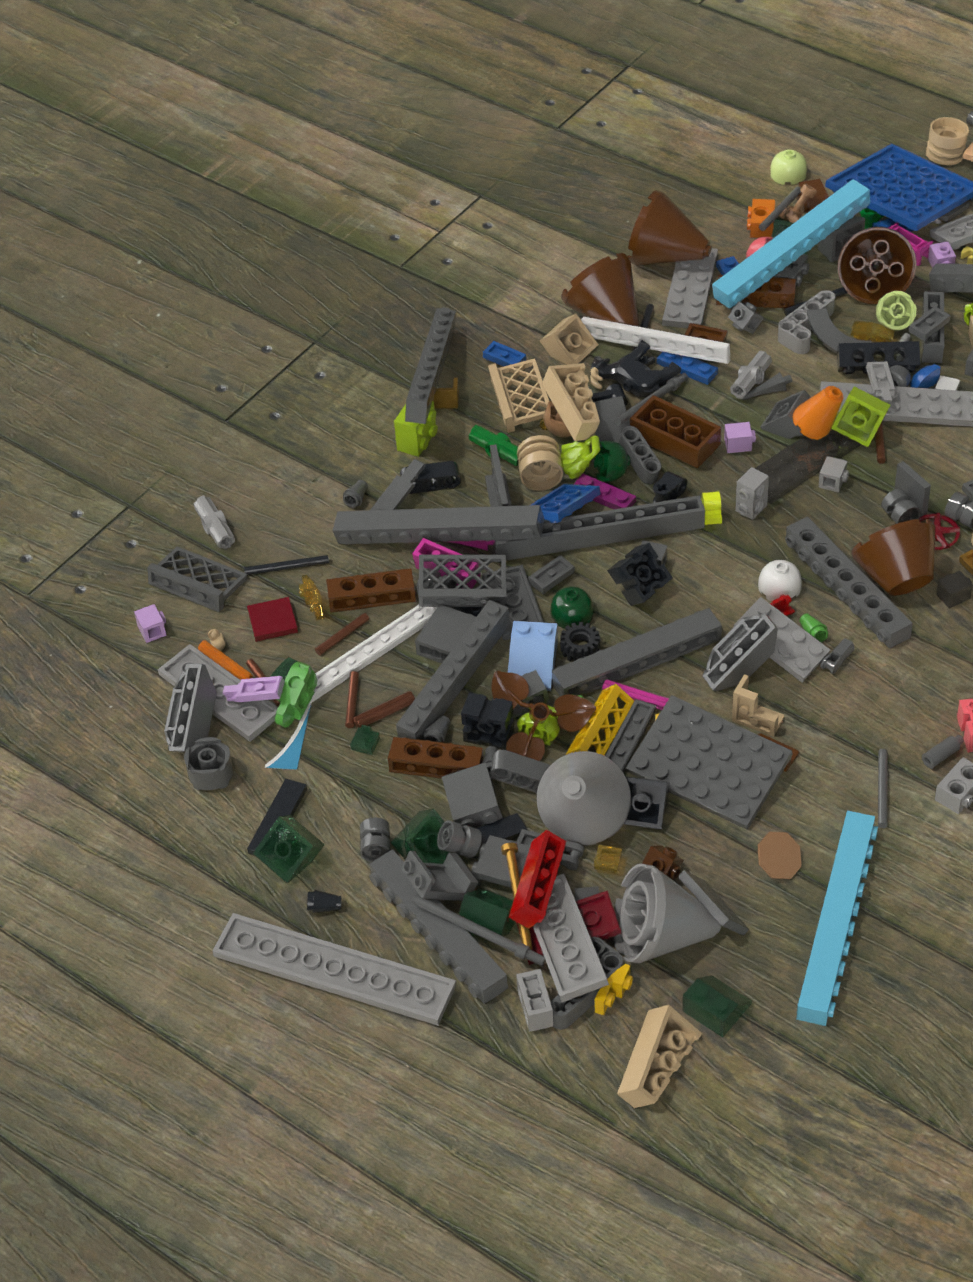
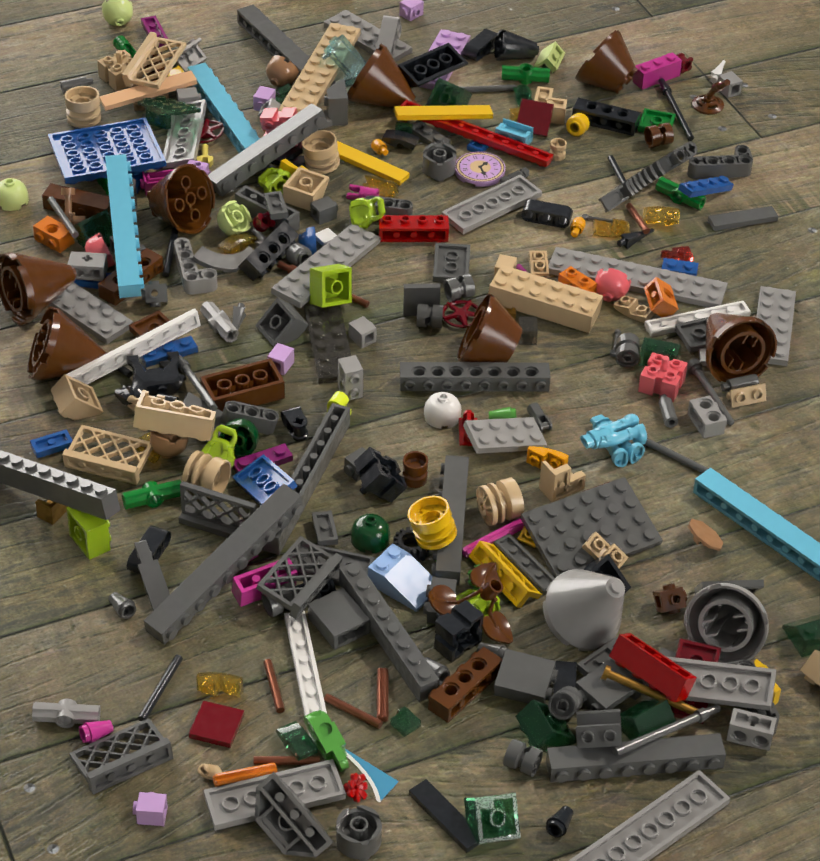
camera: 65 degrees left, 5 degrees down
lavender hinge [223,676,285,702] -> none
reddish brown brick [326,568,416,613] -> none
dark grey beam [491,750,550,793] -> none
clear yellow plate [594,845,622,873] -> none
dark grey wedge [702,613,778,692] -> none
orange cone [792,386,843,440] -> none
light grey hinge [866,362,895,409] -> none
none -> light grey brick [68,251,108,281]
none -> dark pink cone [79,720,113,744]
none -> dark red brick [253,211,275,232]
none -> red plant [343,773,368,803]
none -> reddish brown wheel [402,451,428,488]
none -> yellow wheel [407,496,457,550]
none -> tan wheel [476,477,524,526]
none -> light orange slope [526,446,569,469]
none -> medium azure piece [580,414,647,449]
none -> tan slope [582,532,629,569]
none -> medium azure piece [590,414,645,467]

